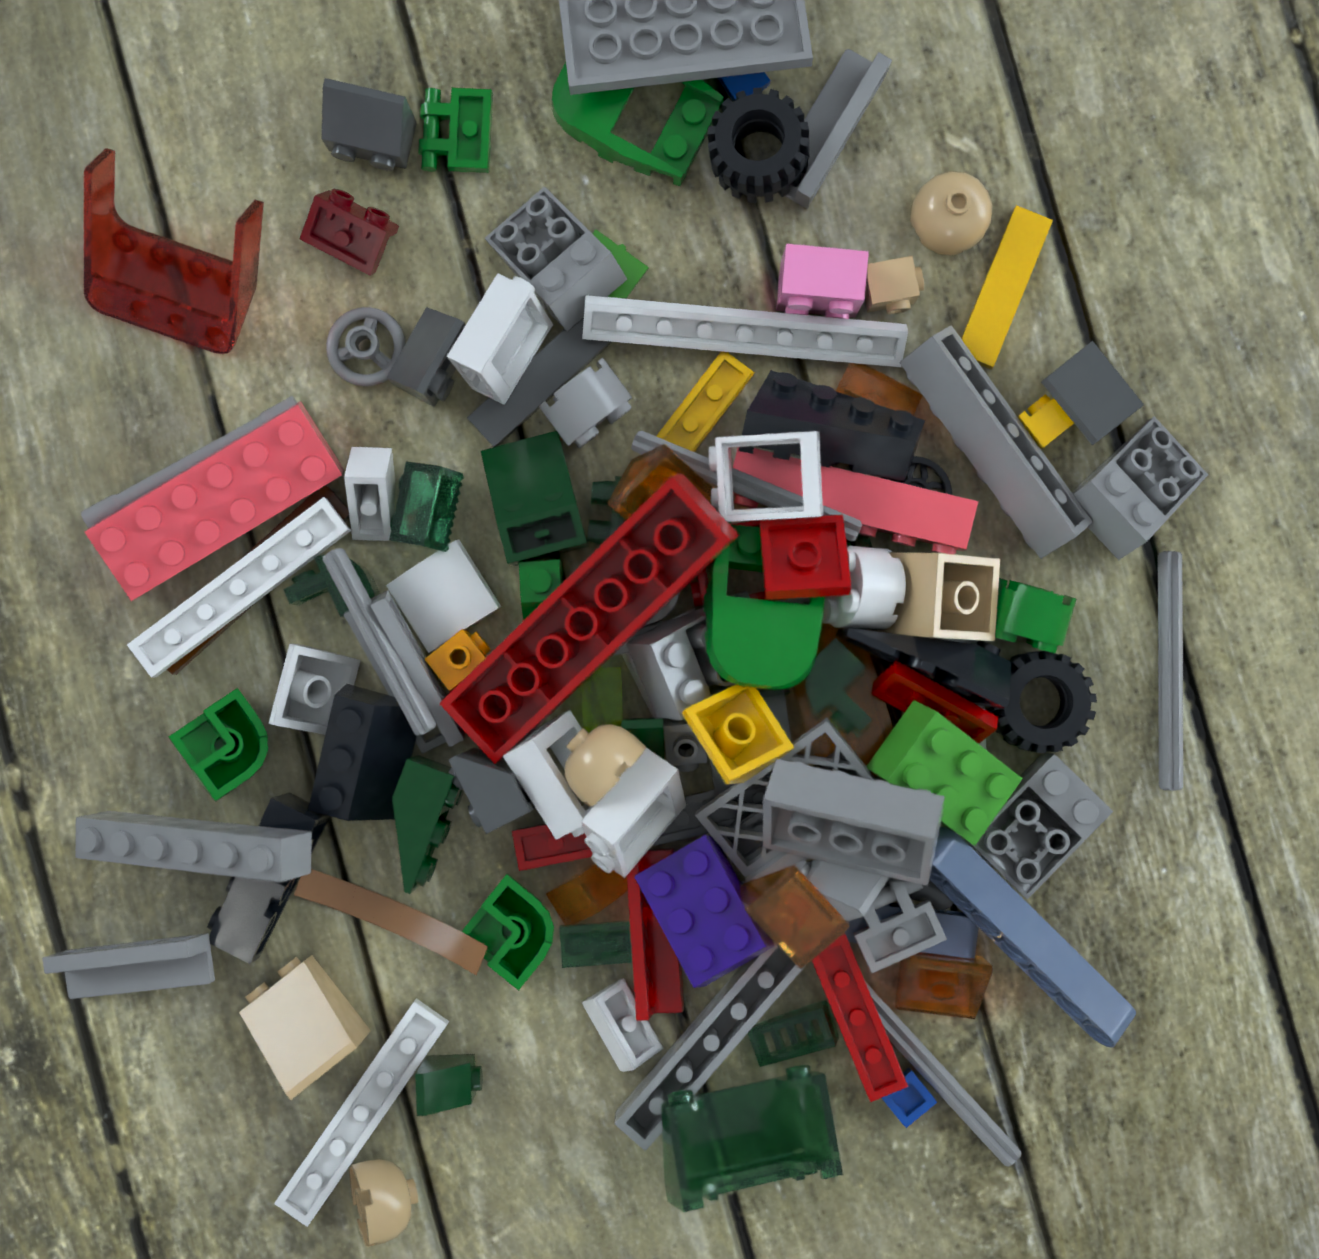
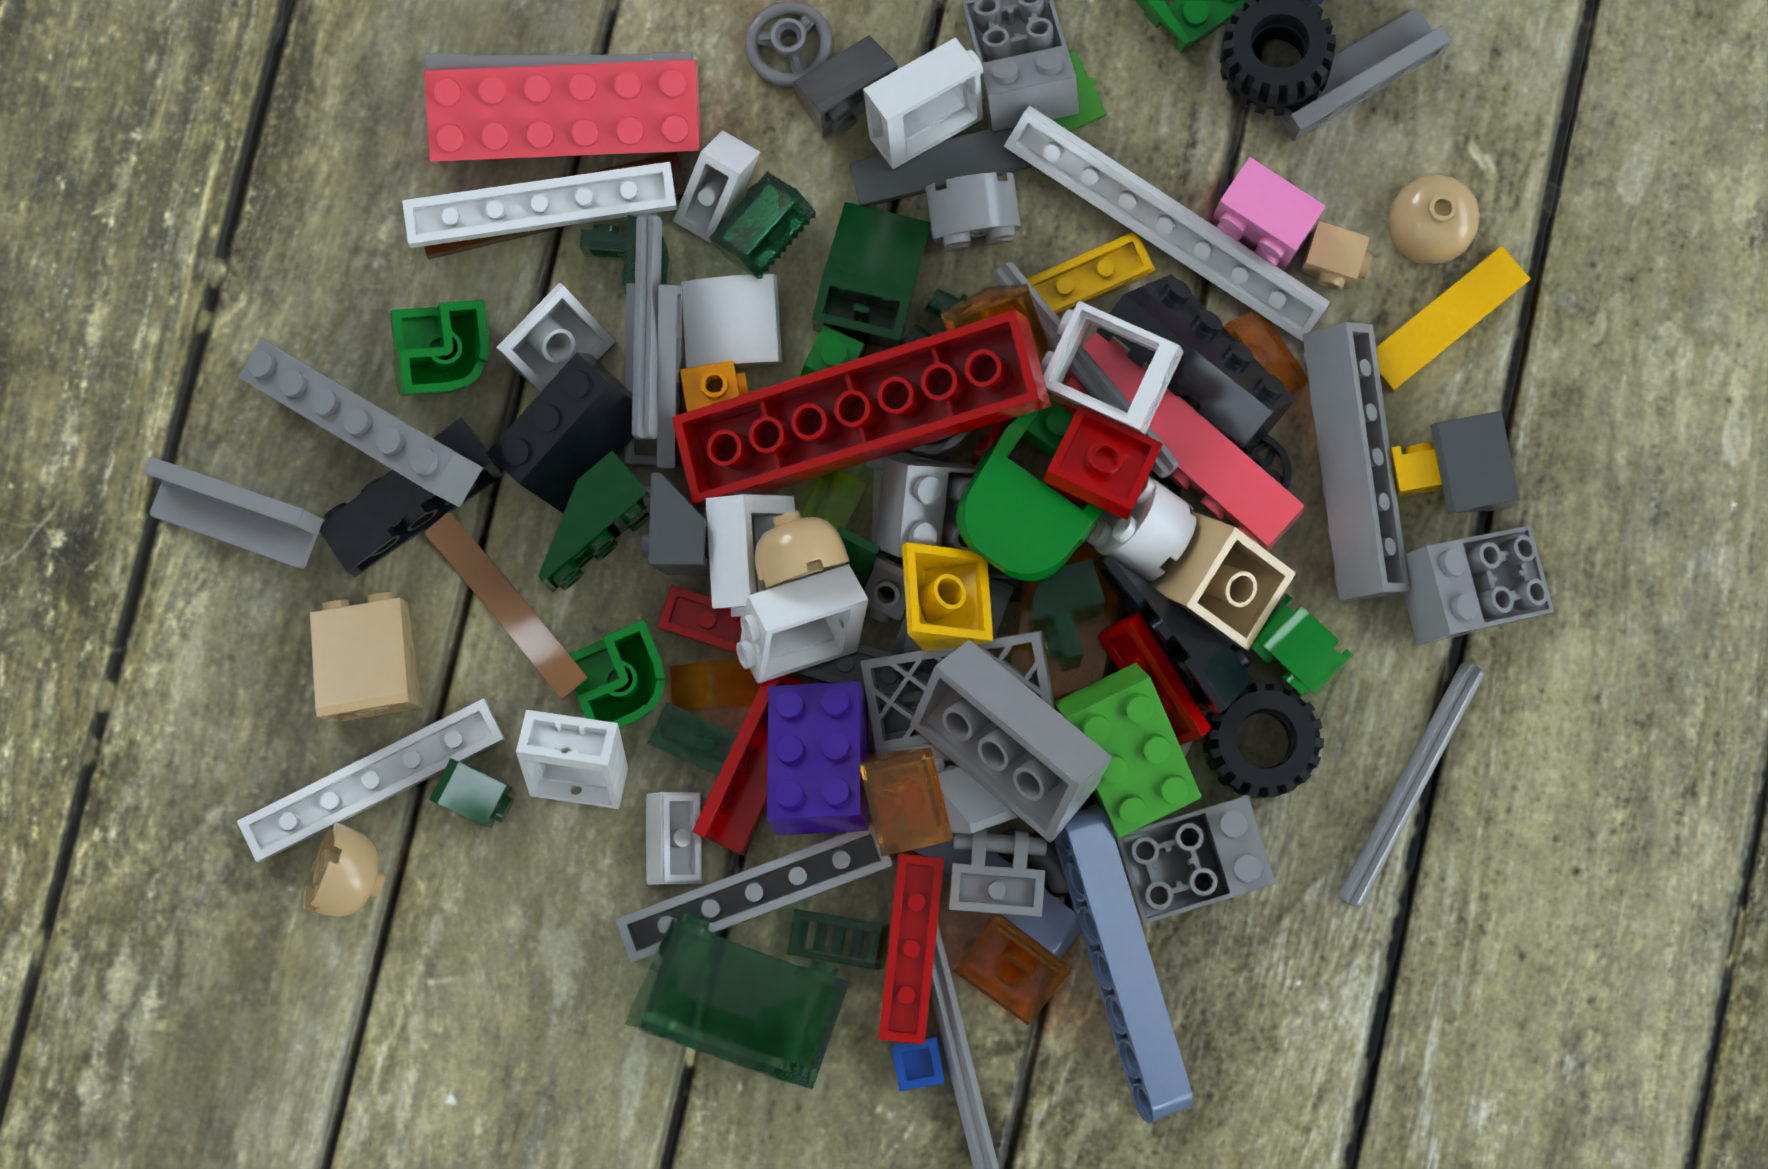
camera: 30 degrees right, 5 degrees down
none -> white window [516,710,628,809]

